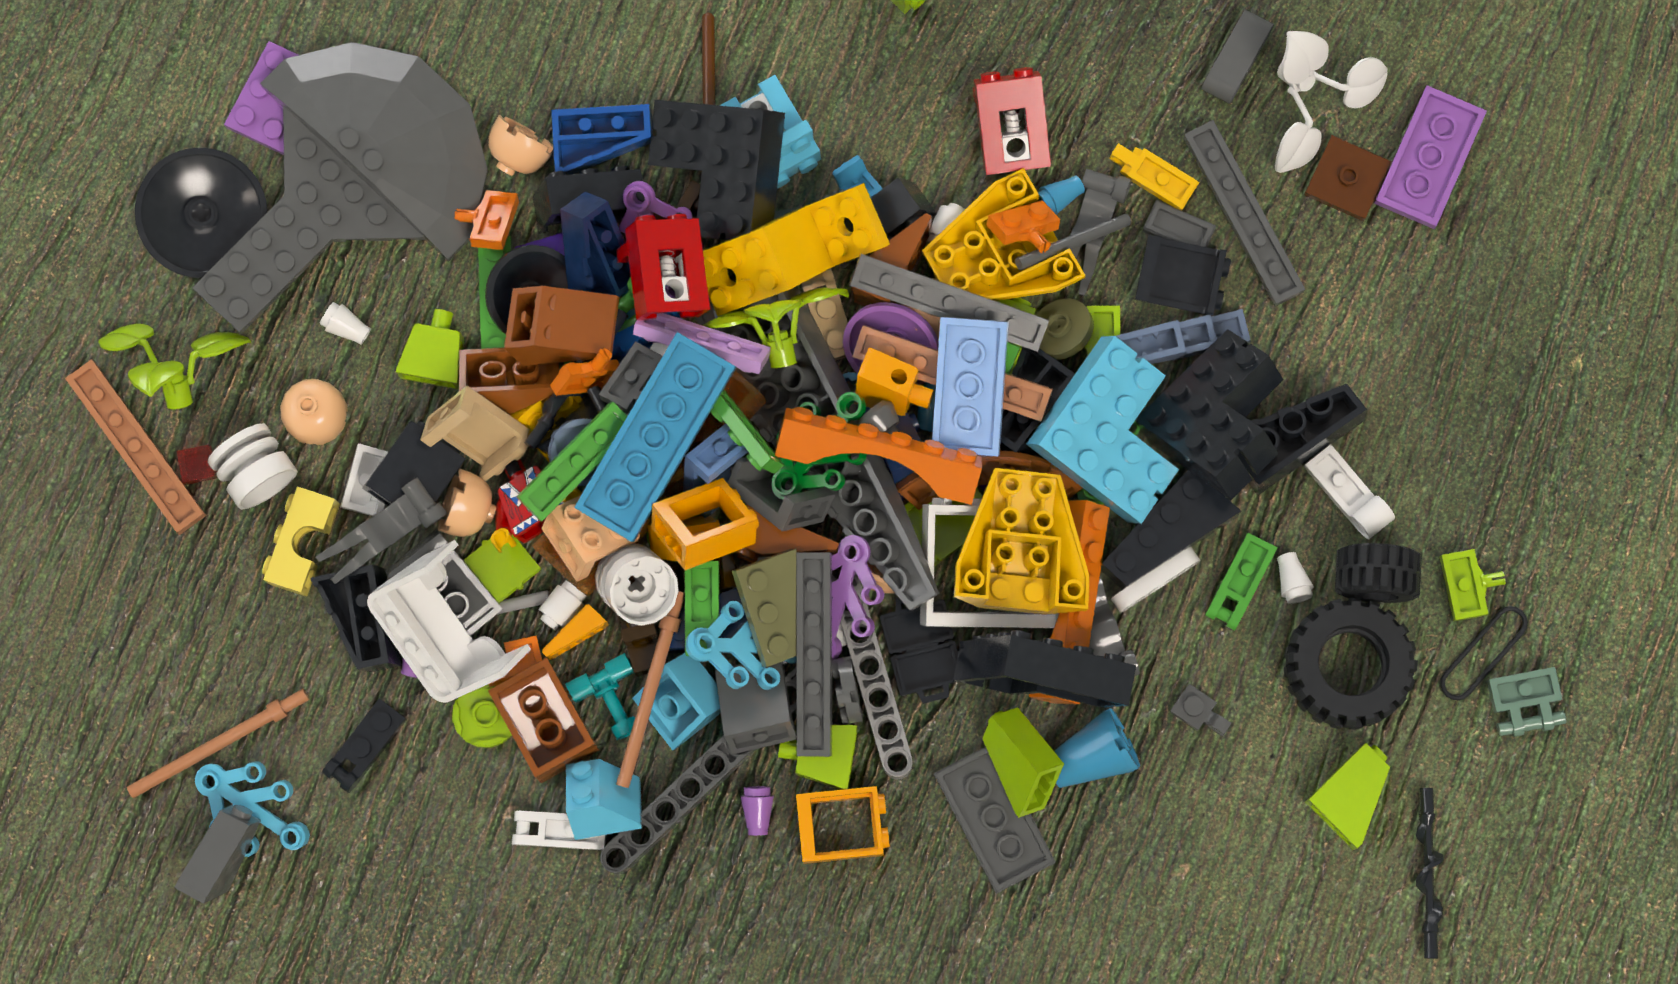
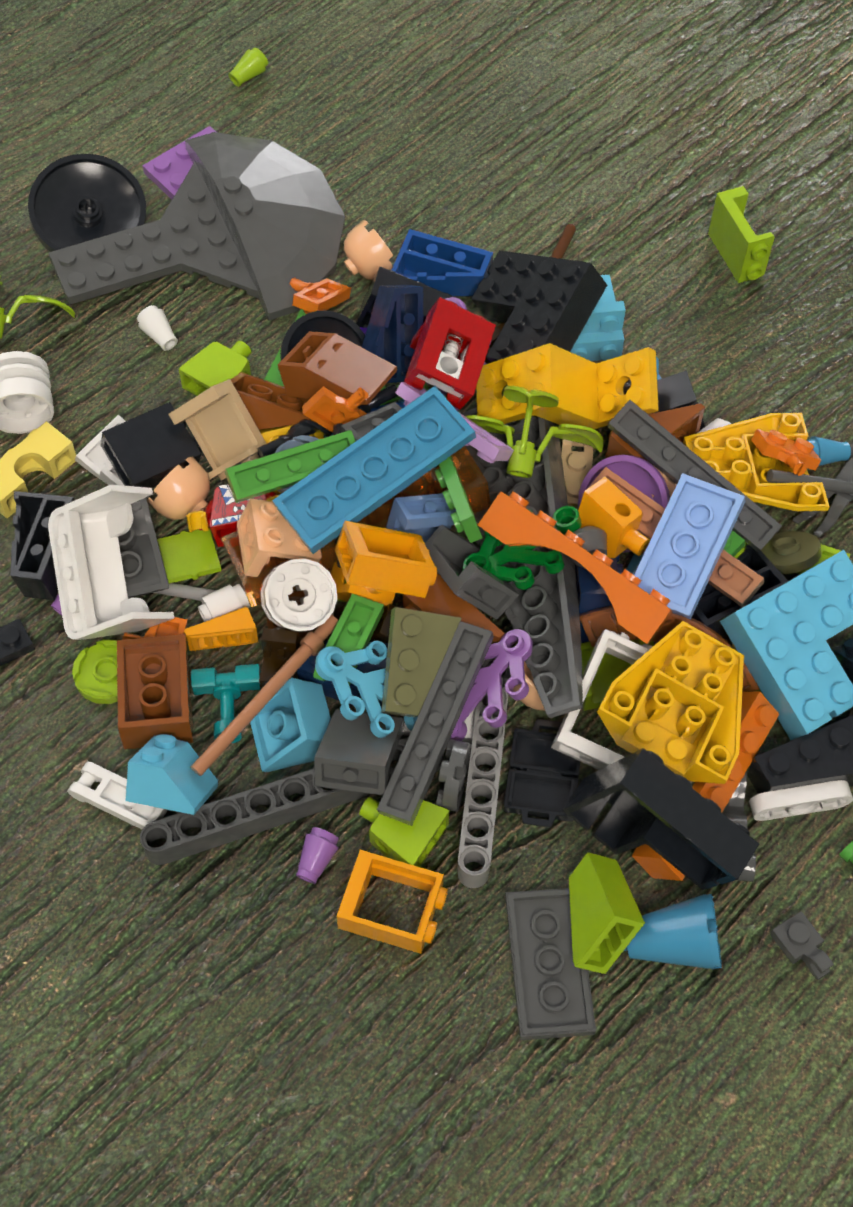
camera: 15 degrees right, 20 degrees down
light nougat cylinder [280,379,348,445] -> none
dark grey flag [315,477,447,584] -> none
brick [972,67,1051,175] -> none

